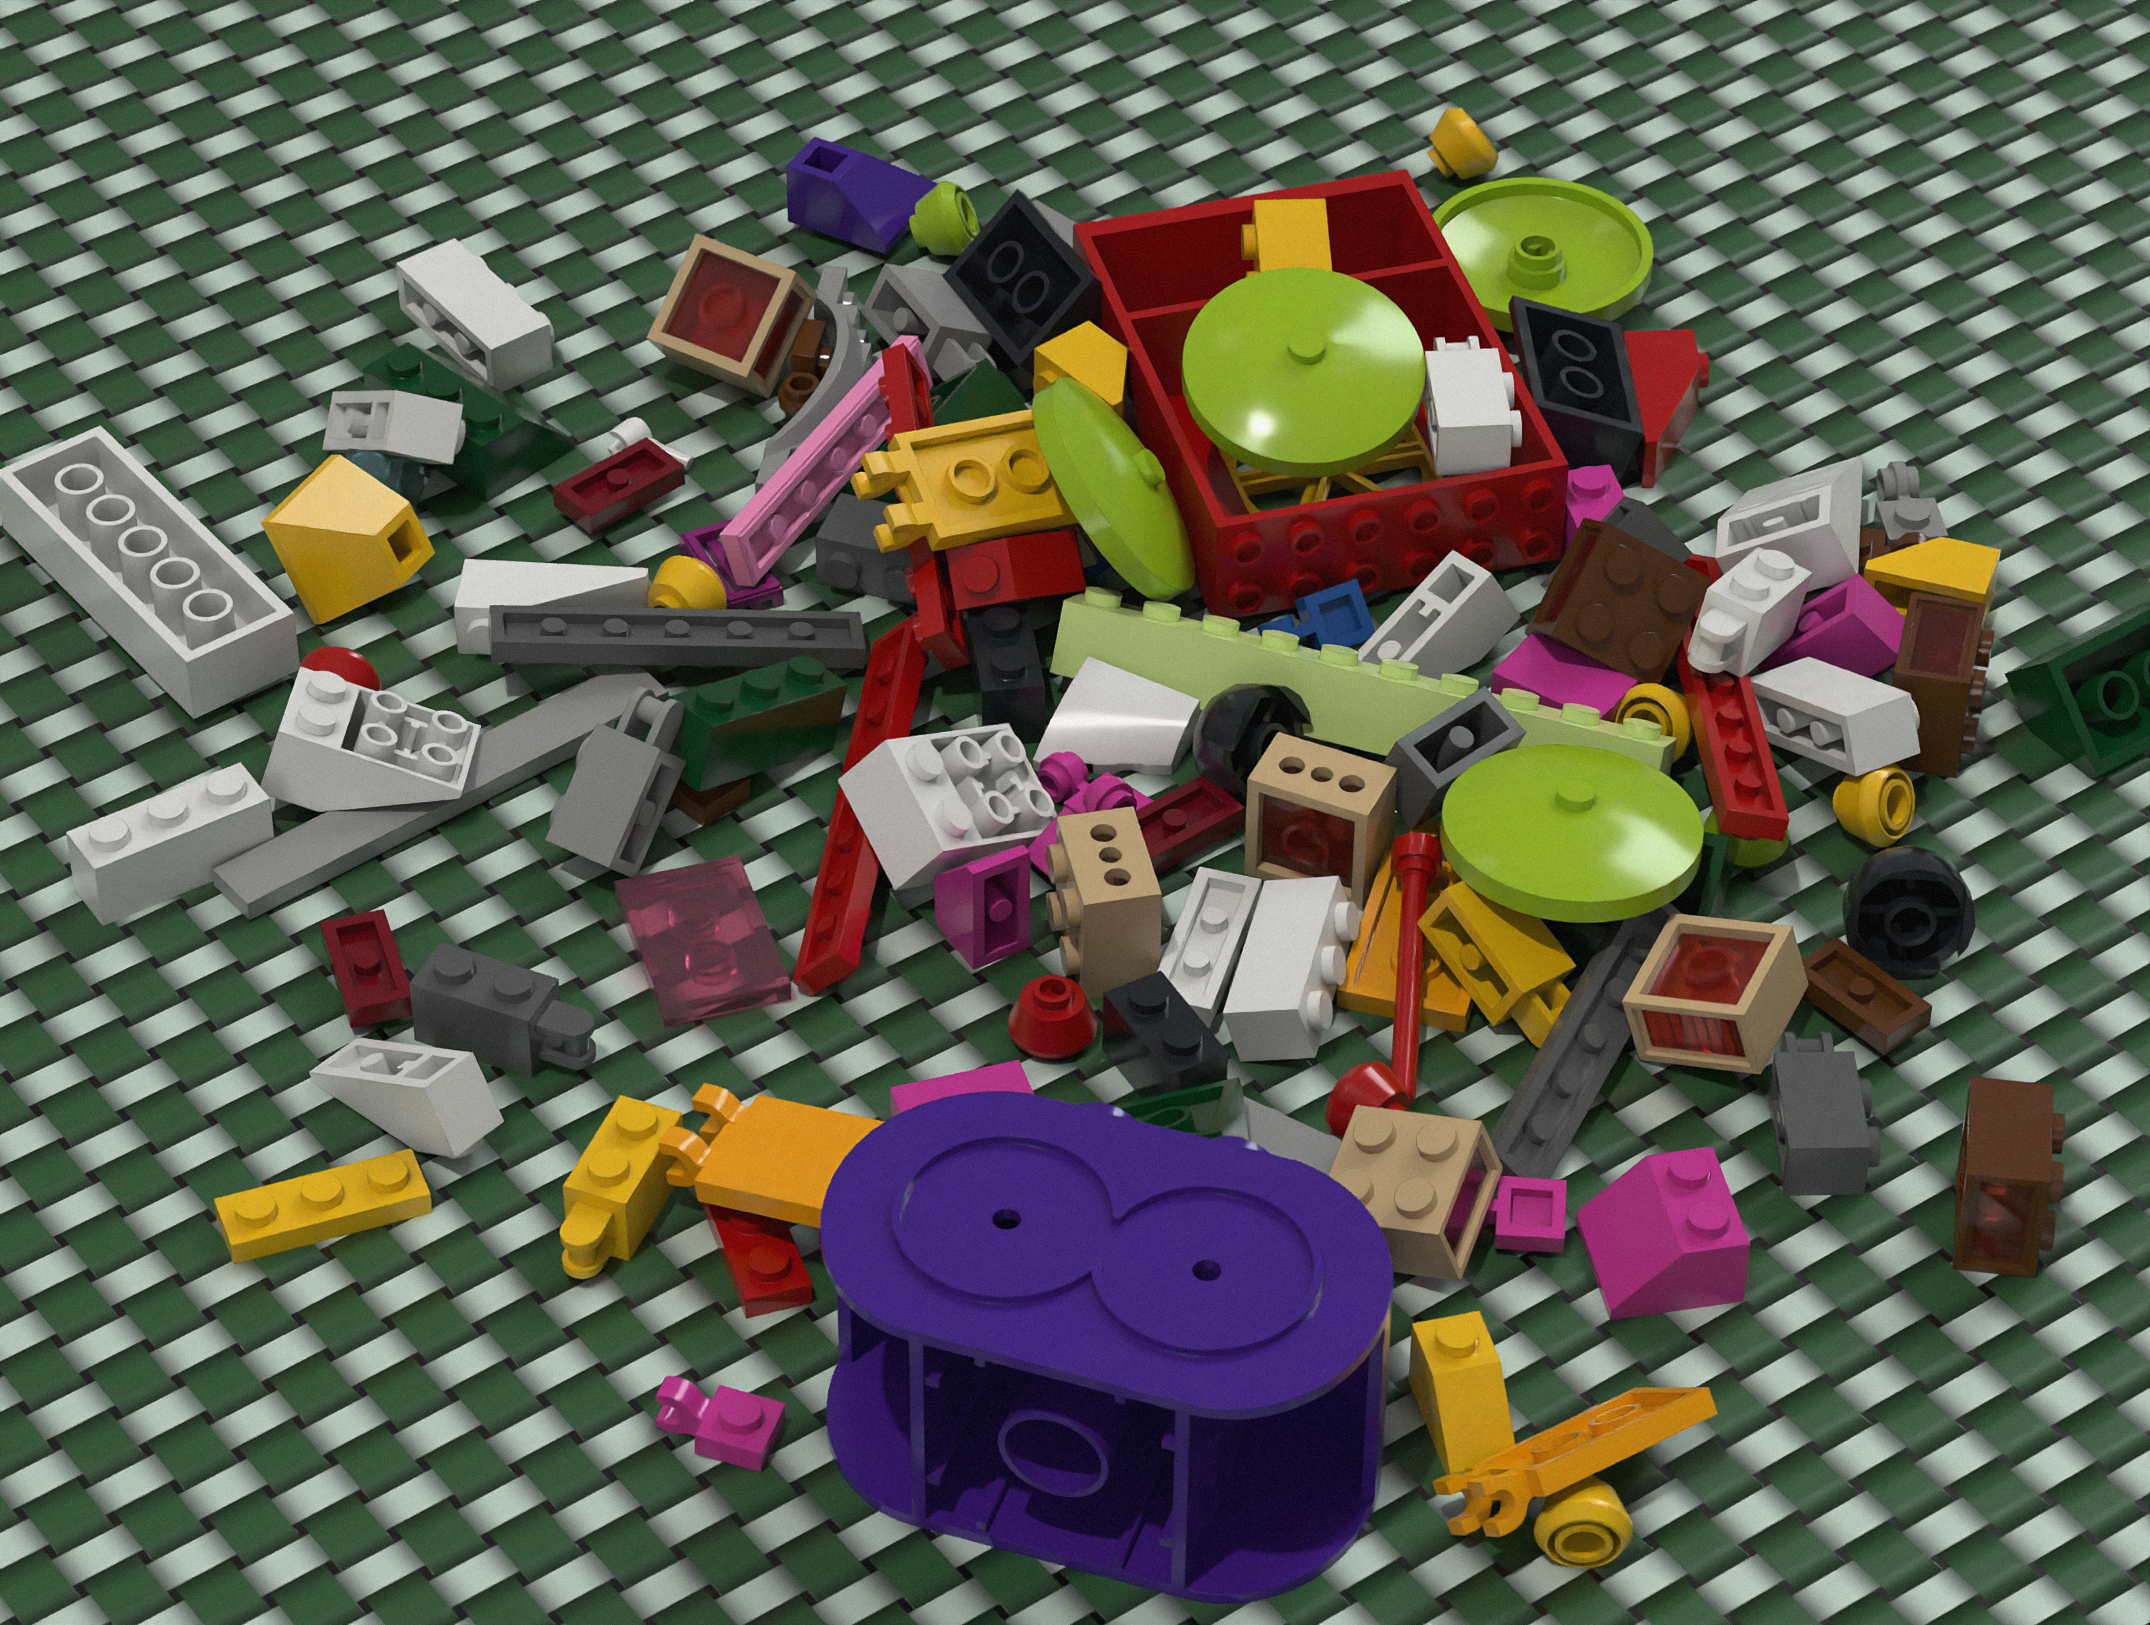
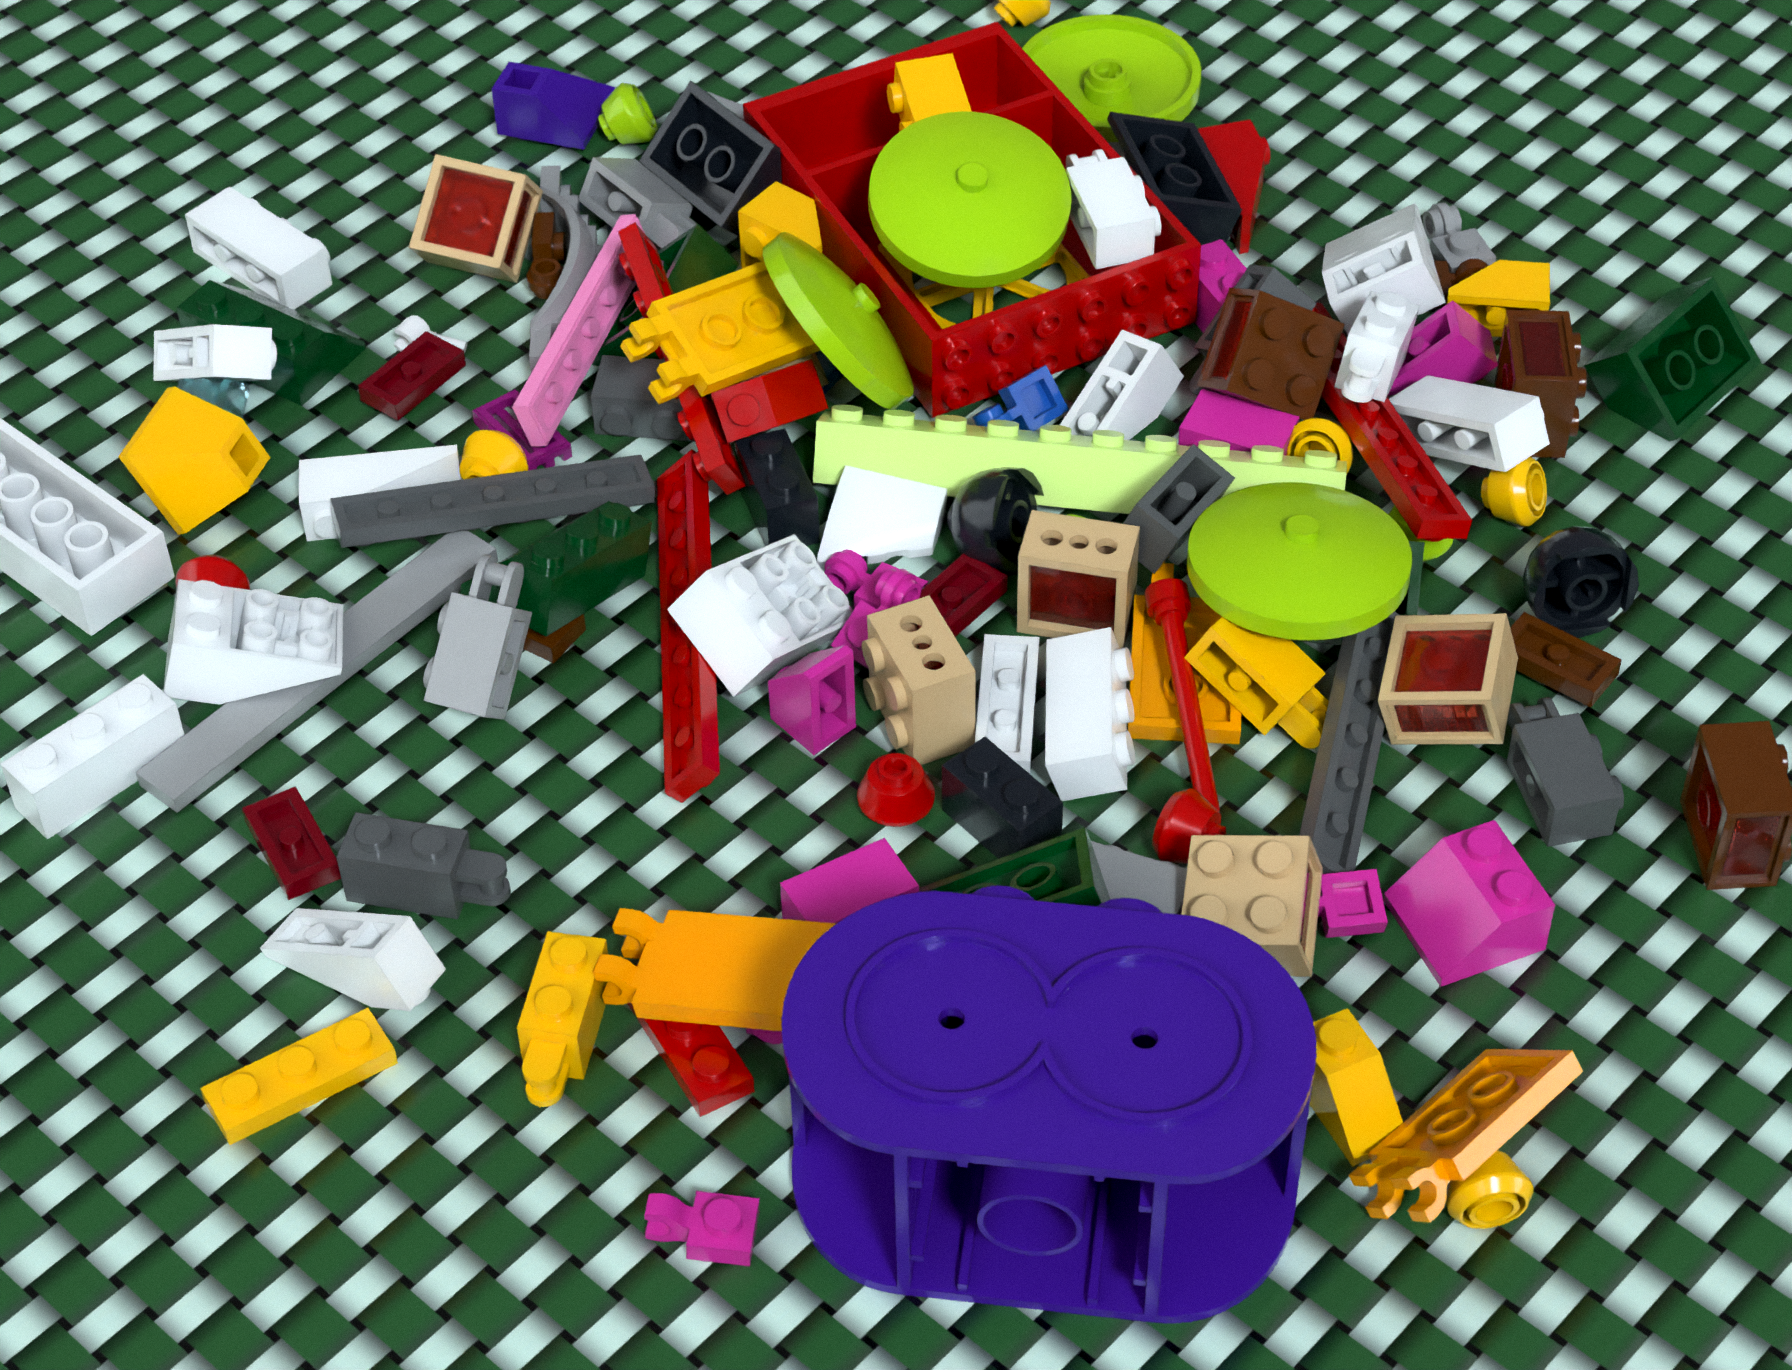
camera: 10 degrees left, 5 degrees up
clear pink tile [614,855,792,1027] -> none

